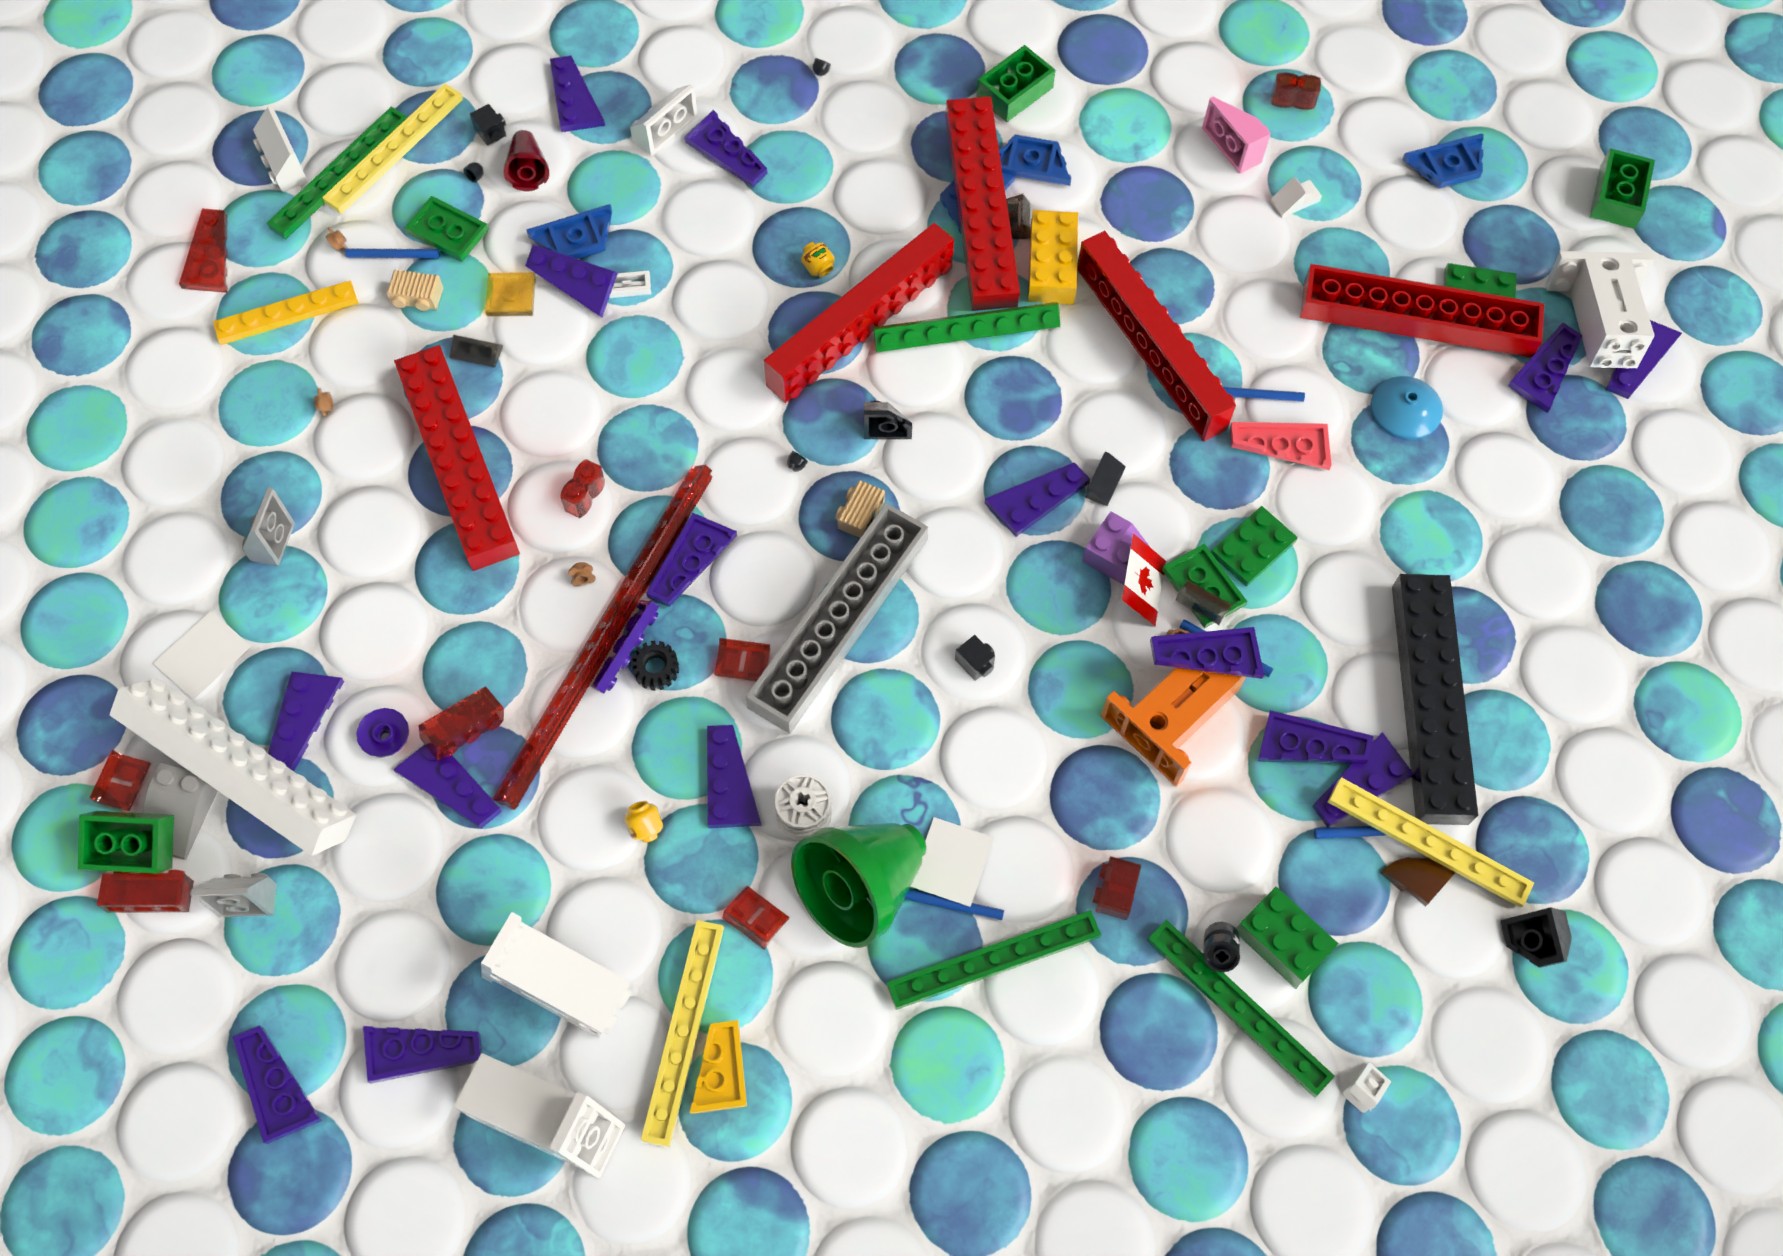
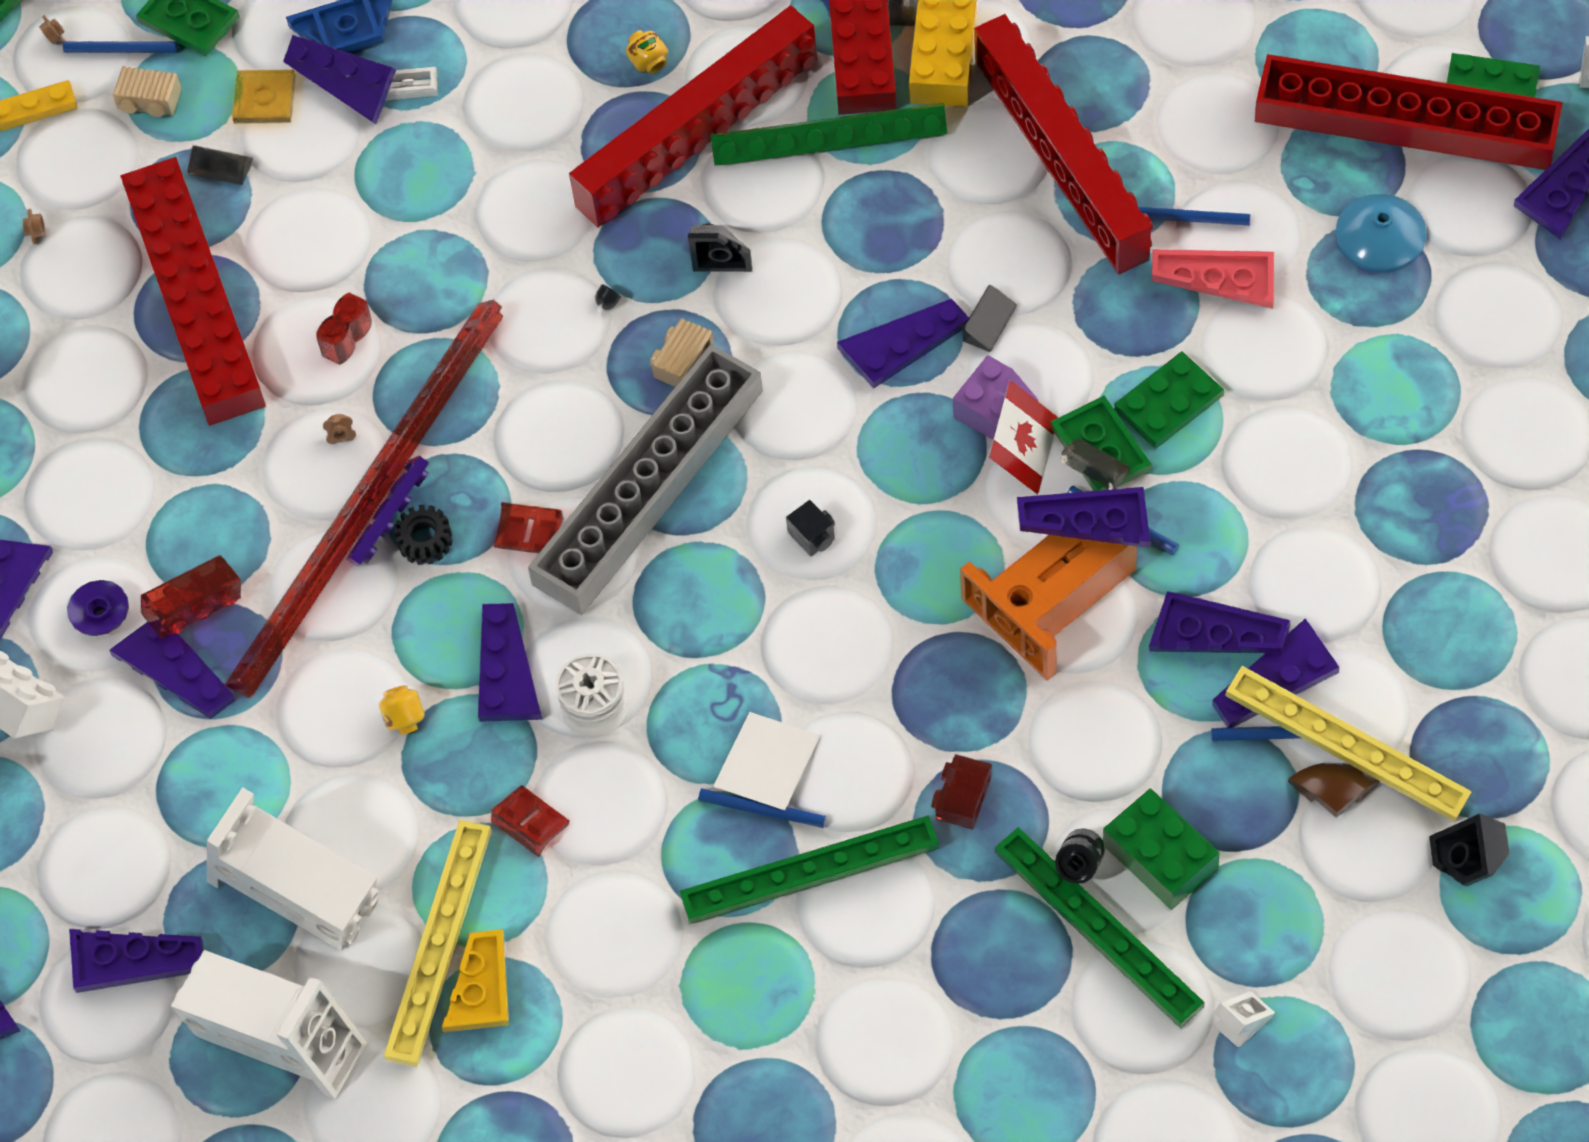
camera: 10 degrees right, 5 degrees down
dark purple wing [646,513,737,607] -> none
green cone [791,823,926,948] -> none
black brick [1392,574,1479,825] -> none

